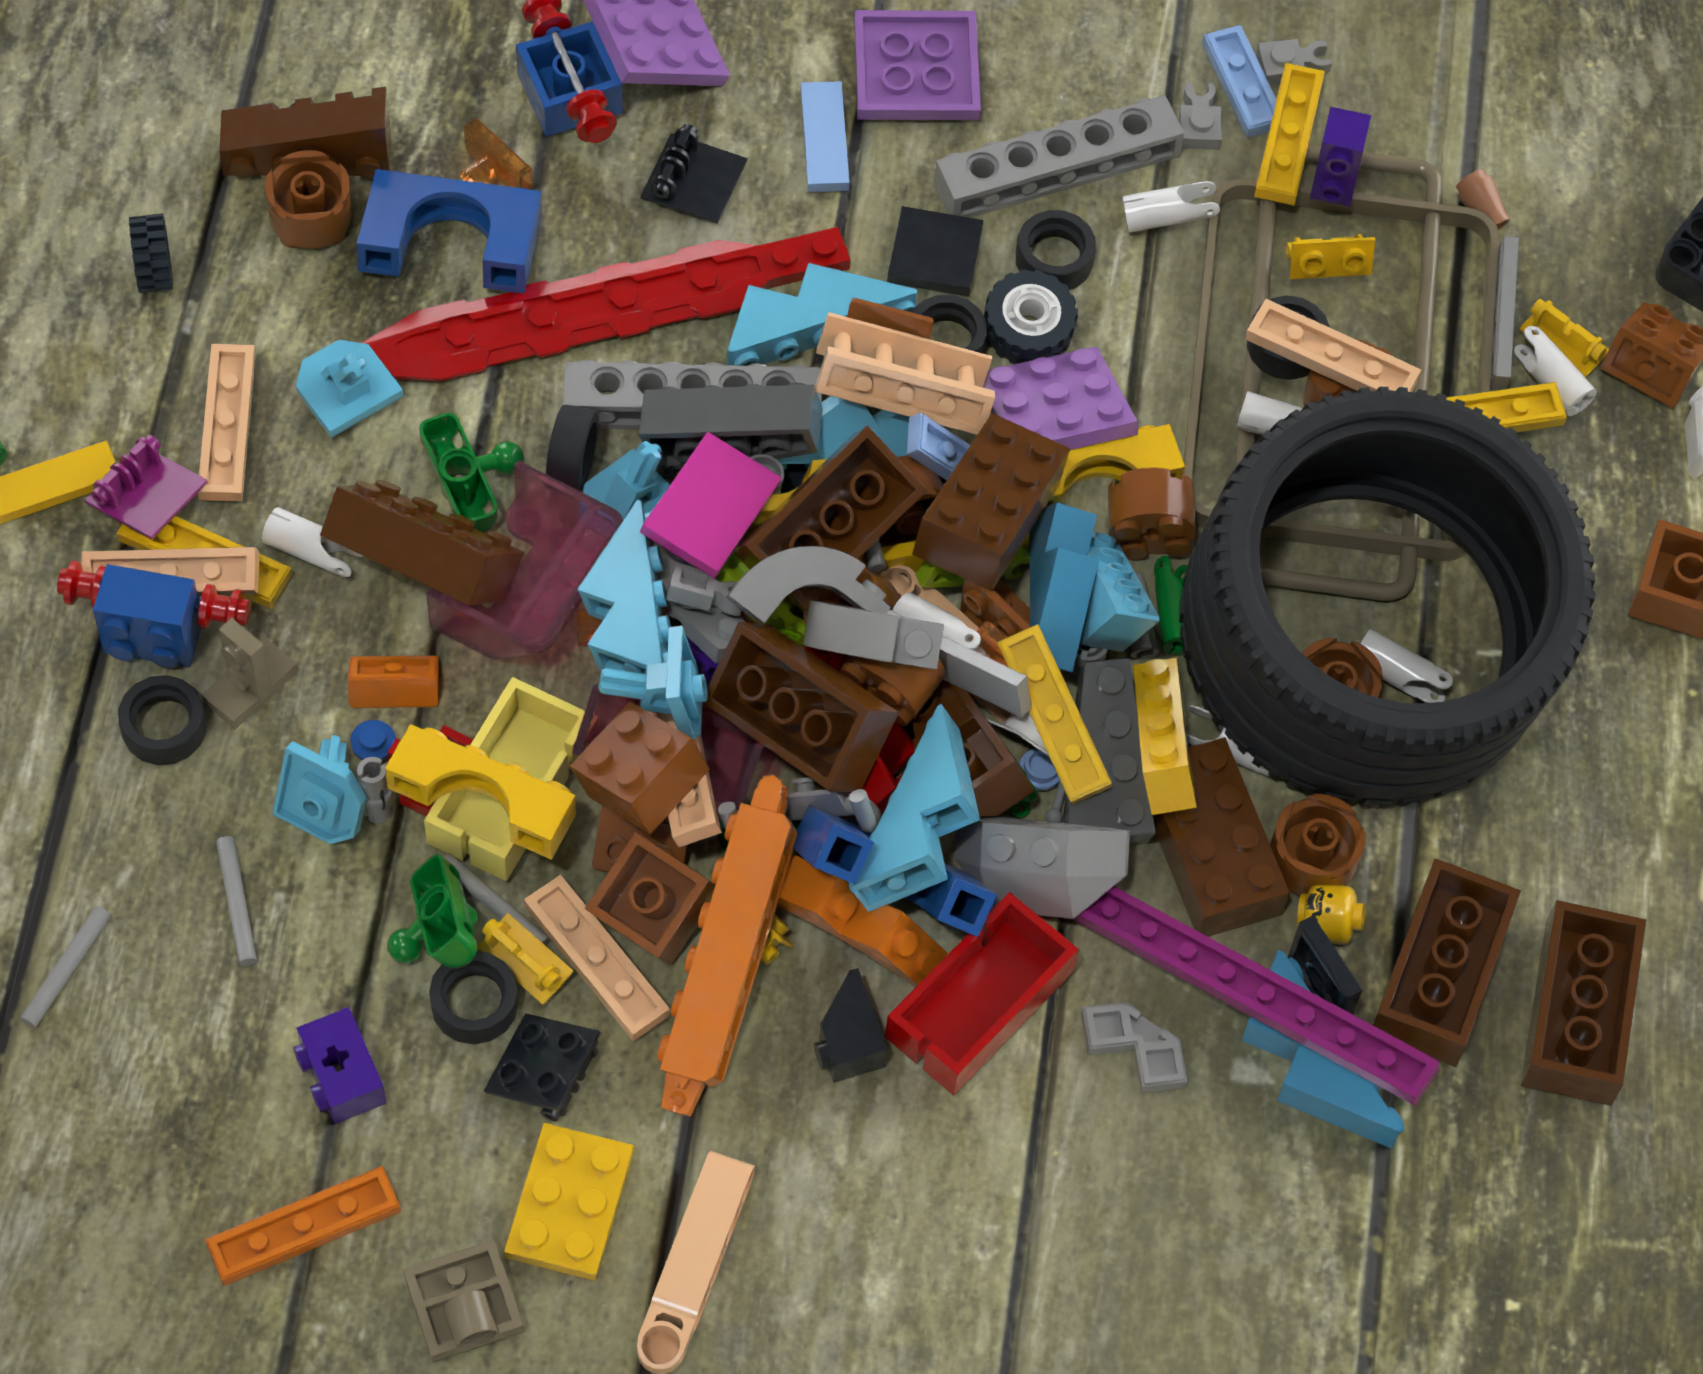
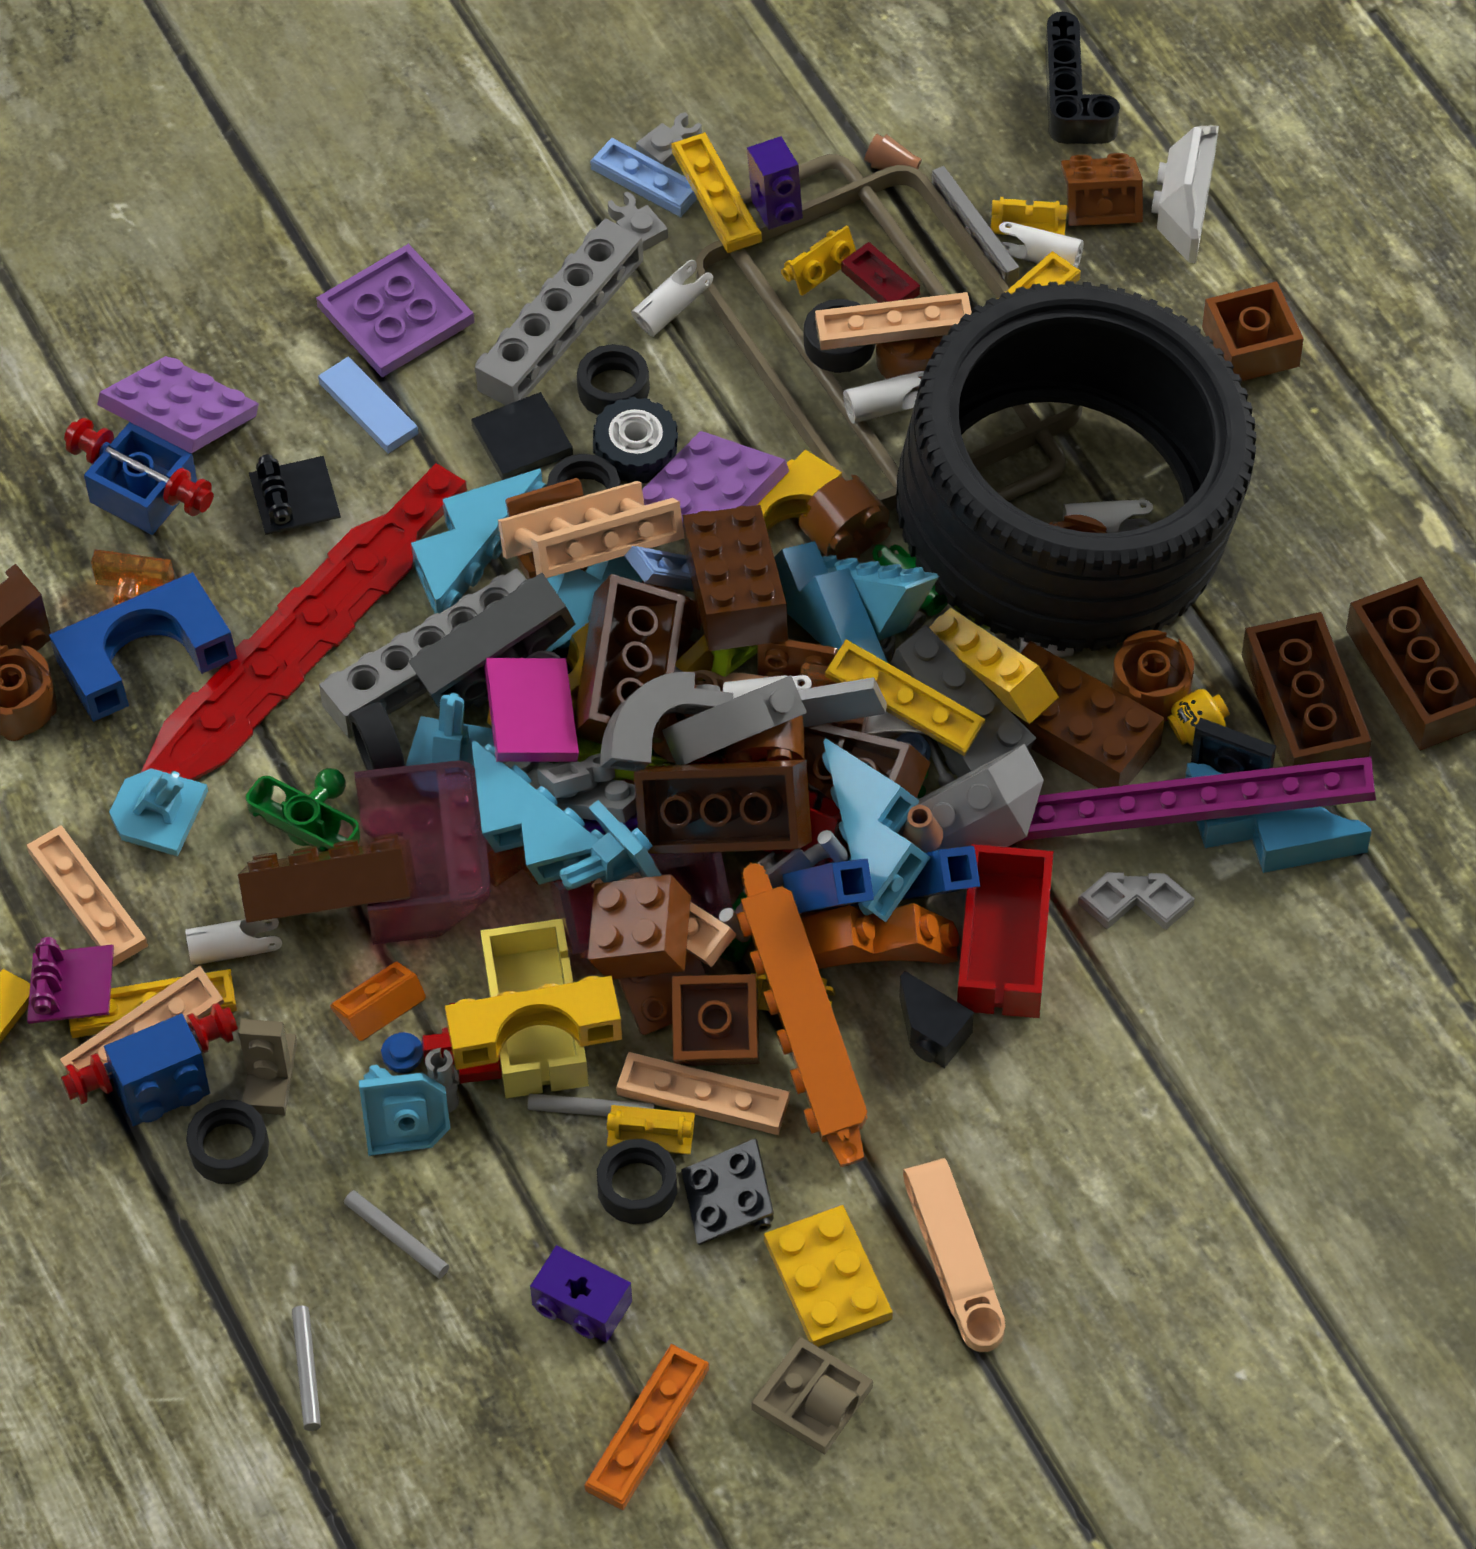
camera: 30 degrees left, 5 degrees down
green piece [387,854,477,968] -> none
none -> dark red plate [841,242,920,303]
none -> nougat cone [902,805,943,853]

